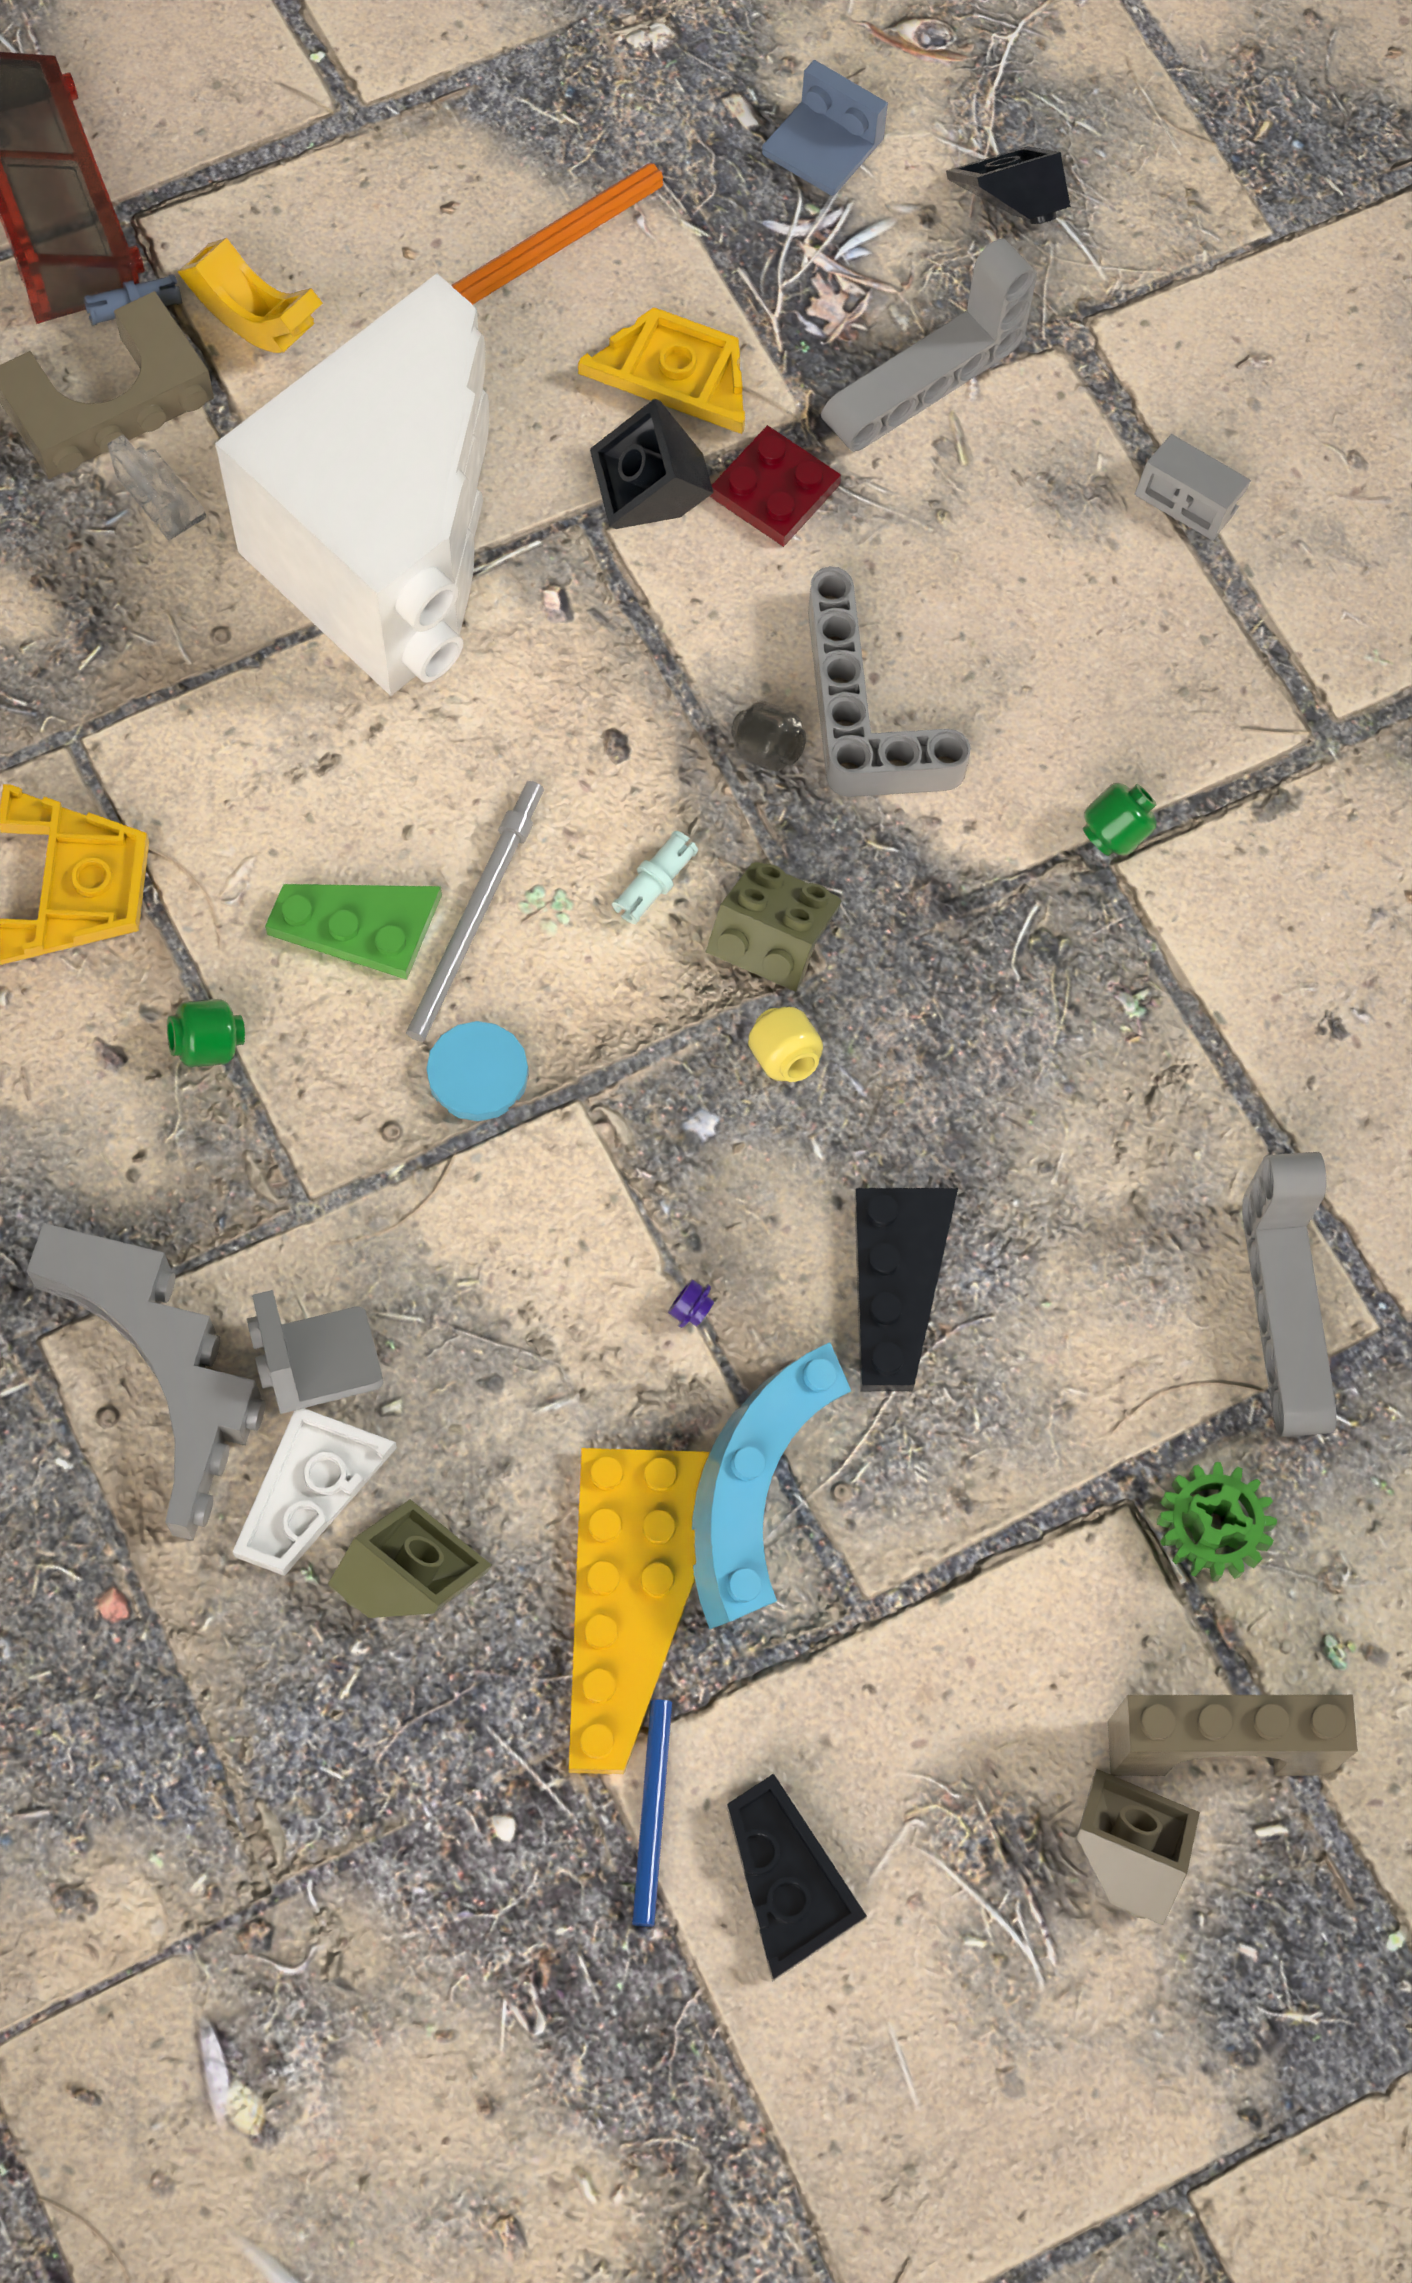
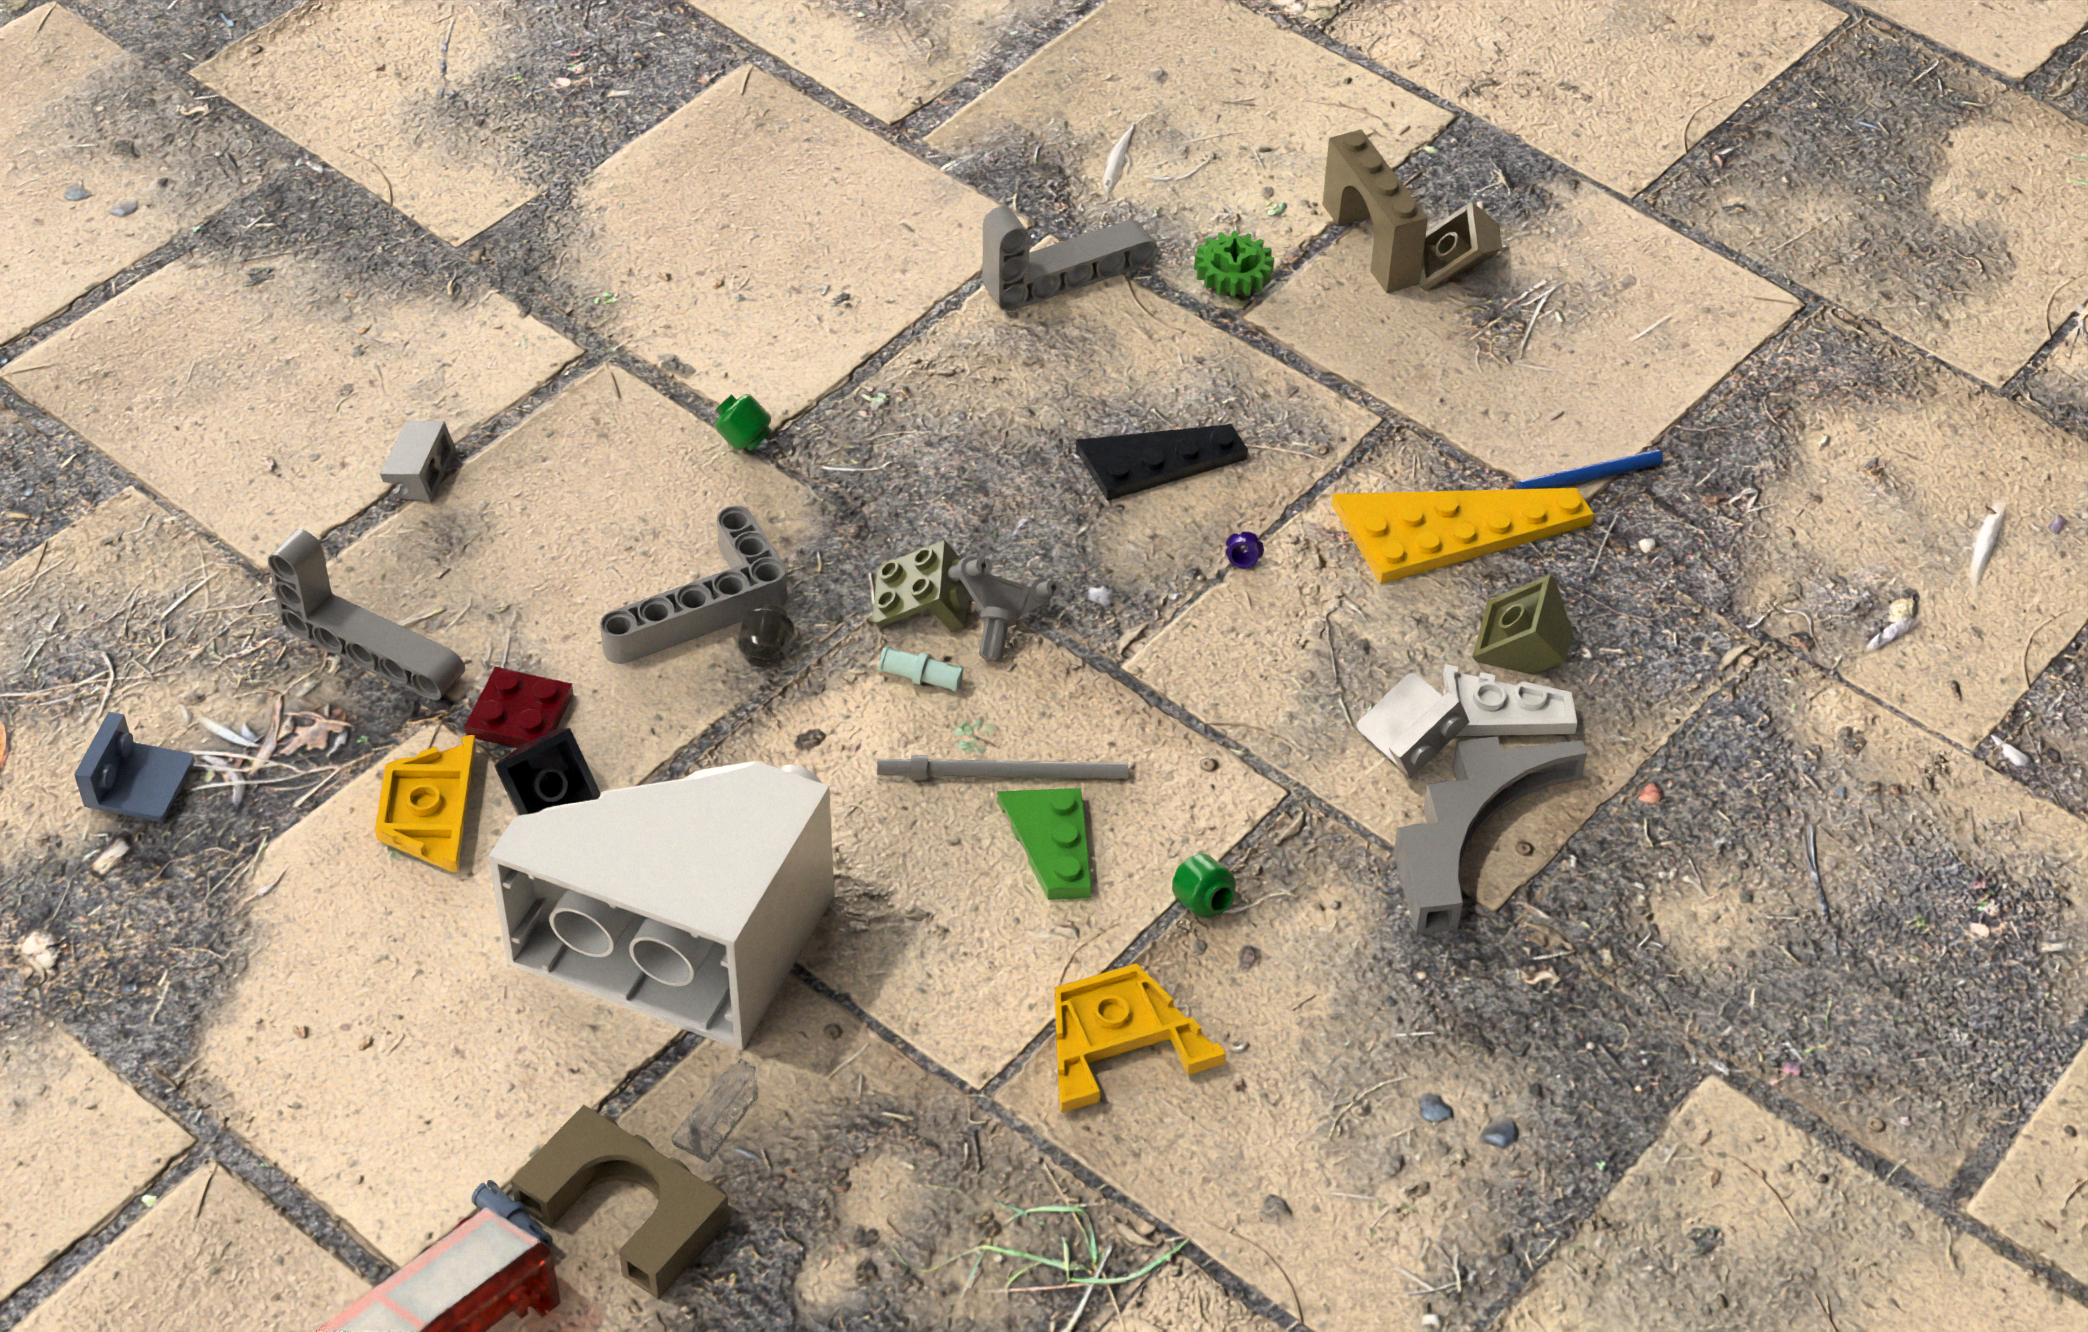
camera: 110 degrees left, 20 degrees down
yellow arch [177,238,323,353] -> none
medium azure tile [426,1021,529,1121] -> none
orange axle [451,163,664,305] -> none
medium azure brick [692,1342,851,1629] -> none
black wing [727,1773,867,1982] -> none
light yellow head [748,1007,823,1082] -> none
black slope [946,146,1071,224] -> none
none -> light grey axle [948,556,1062,661]

